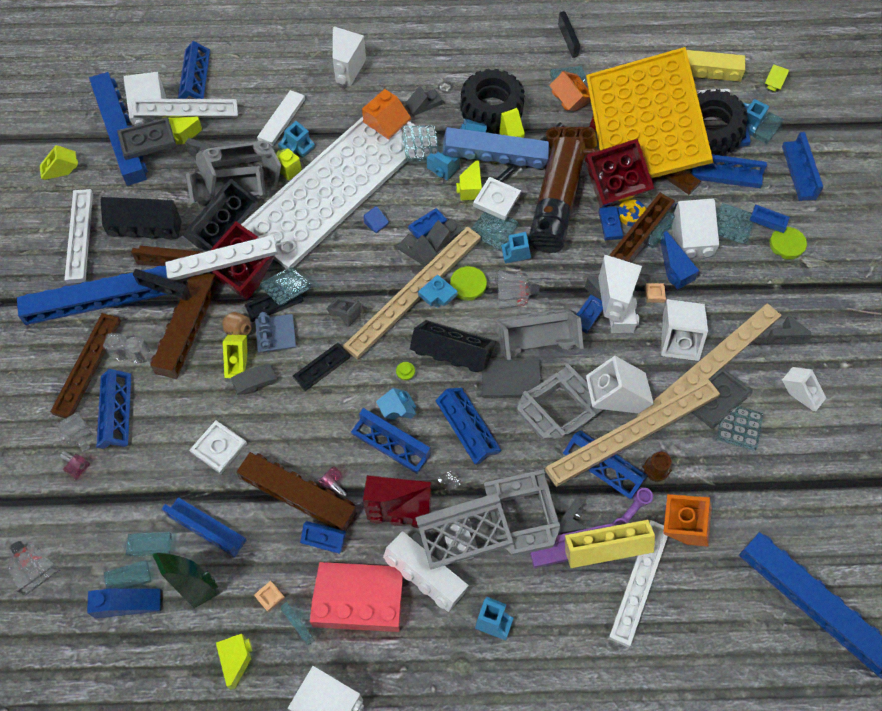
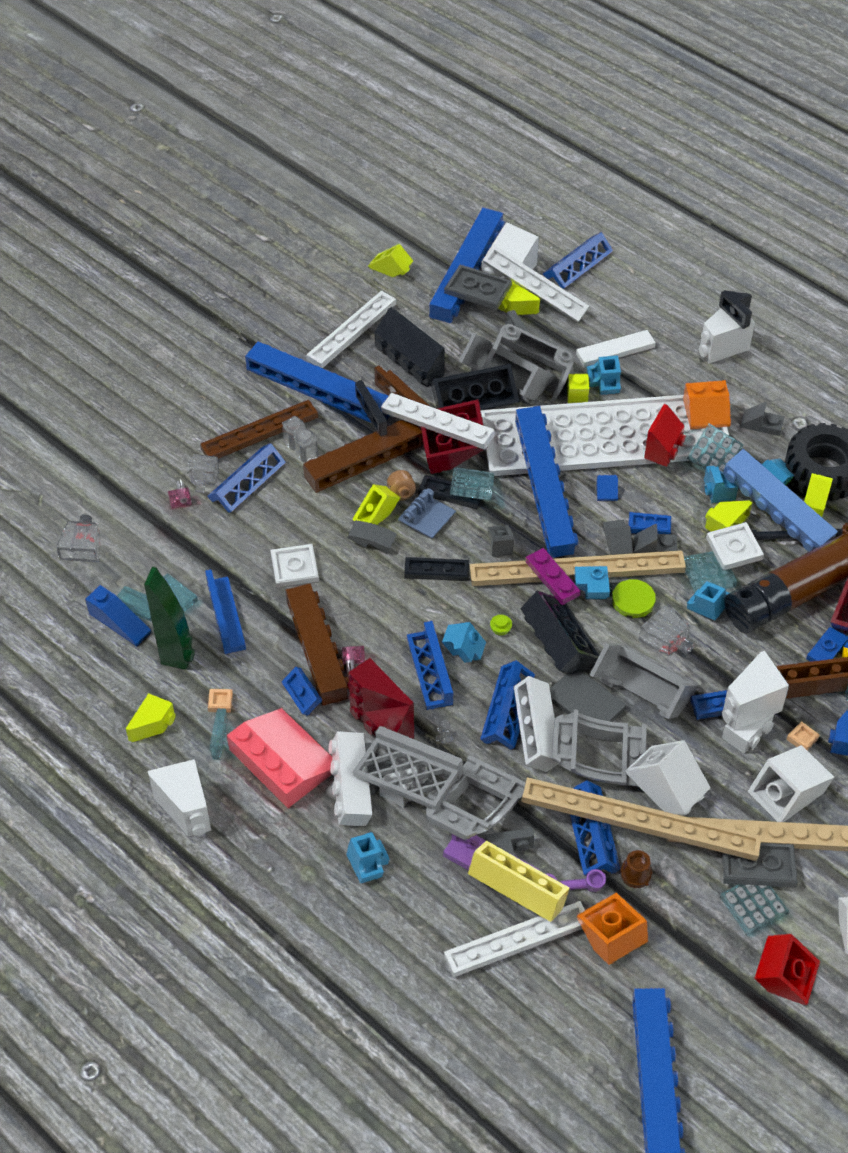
camera: 45 degrees right, 10 degrees down
none -> white brick [514,676,558,772]
none -> blue brick [515,406,578,557]
none -> magenta plate [525,548,580,605]
none -> red slope [644,404,686,467]
none -> black slope [719,290,752,329]
none -> red slope [754,934,820,1005]

